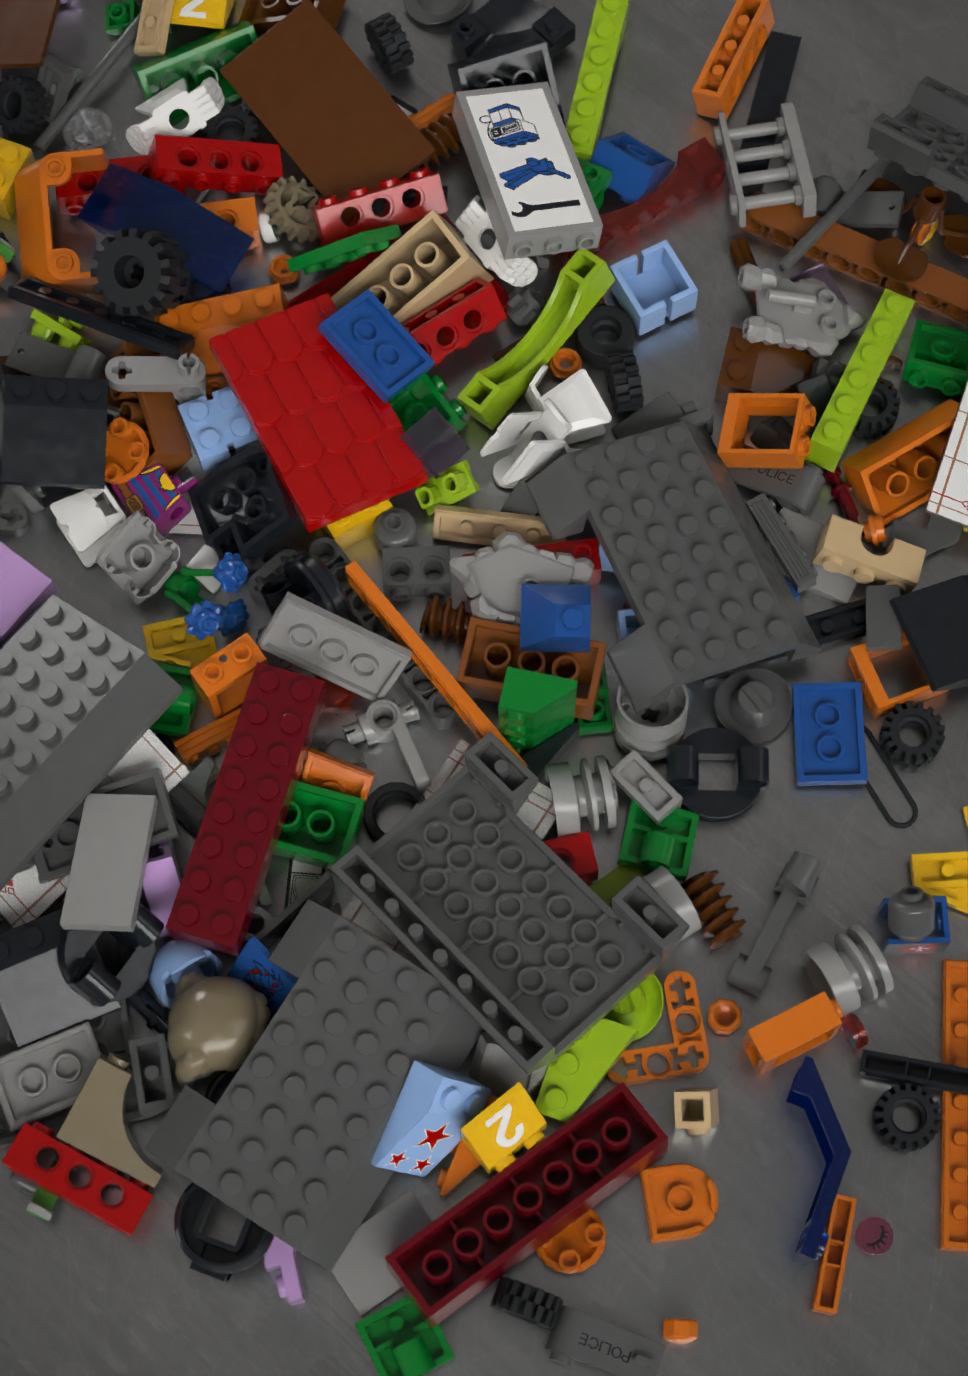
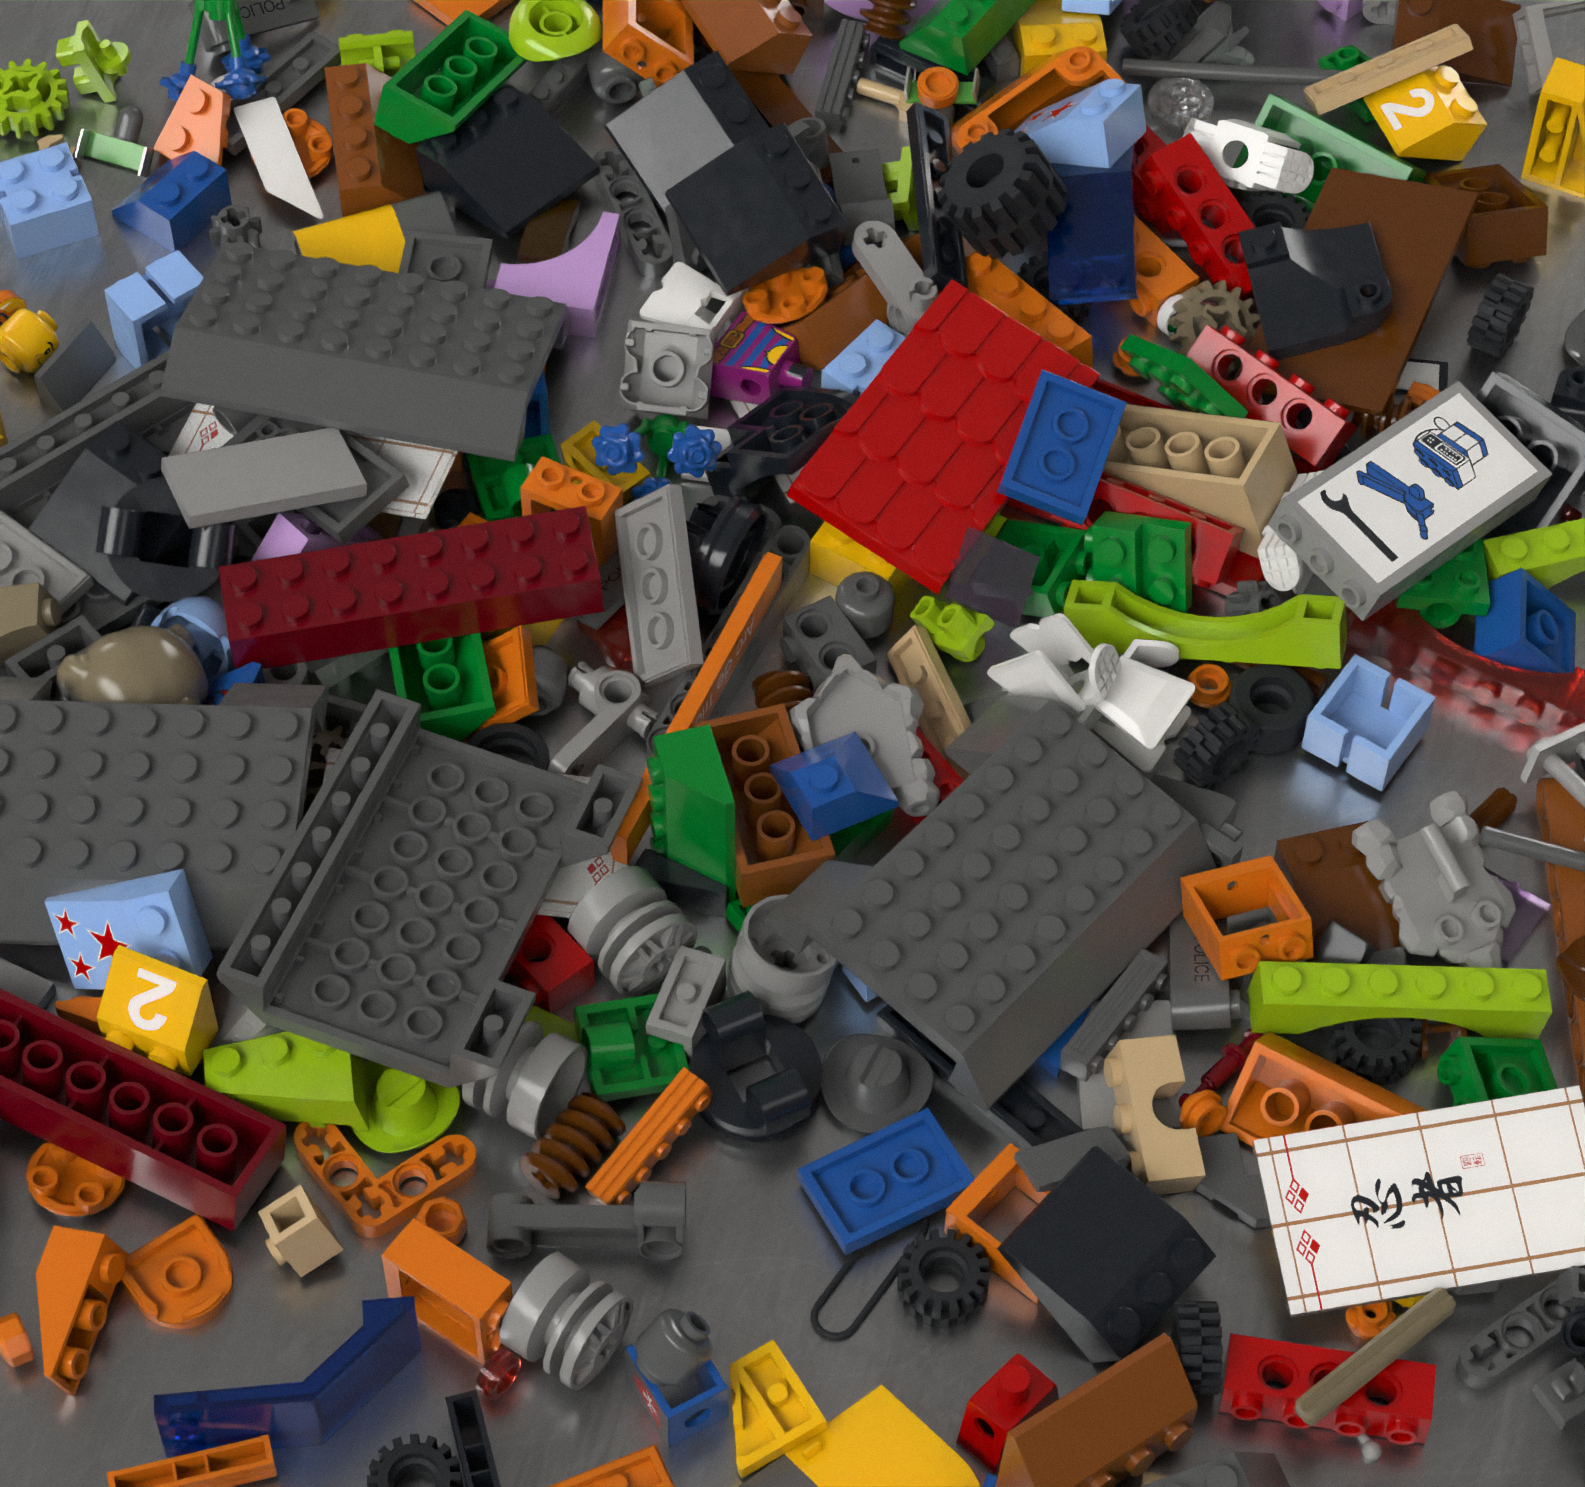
camera: 60 degrees right, 15 degrees down
none -> orange slope [36,1225,128,1396]
none -> orange piece [585,1067,712,1205]
none -> light blue slope [1014,79,1146,168]
none -> green plate [1084,511,1192,613]
none -> black slope [1238,221,1394,360]

